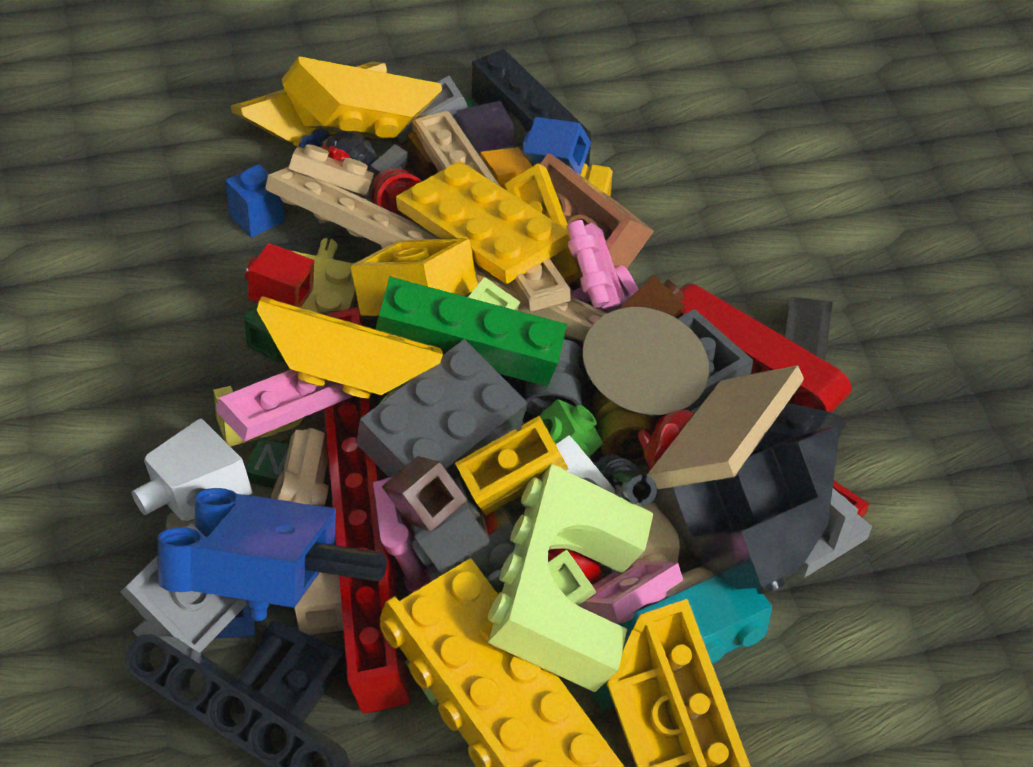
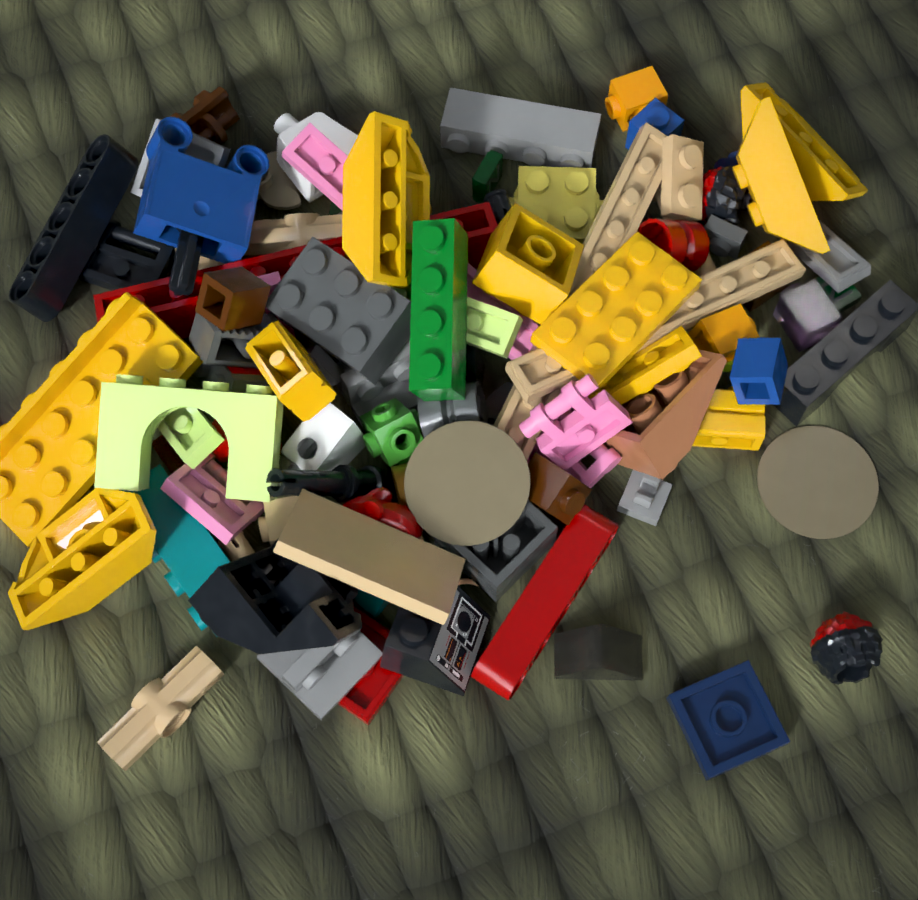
camera: 85 degrees right, 20 degrees up
red brick [245,243,315,308] -> none
none -> tan piece [97,646,224,771]
none -> reddish brown hips [170,86,240,145]
none -> light grey brick [440,88,601,168]
none -> light orange brick [605,66,668,132]
none -> light grey tile [617,470,673,526]
none -> dark blue plate [666,660,790,781]
none -> dark tan sticker [757,426,879,539]
none -> black piece [810,612,883,685]

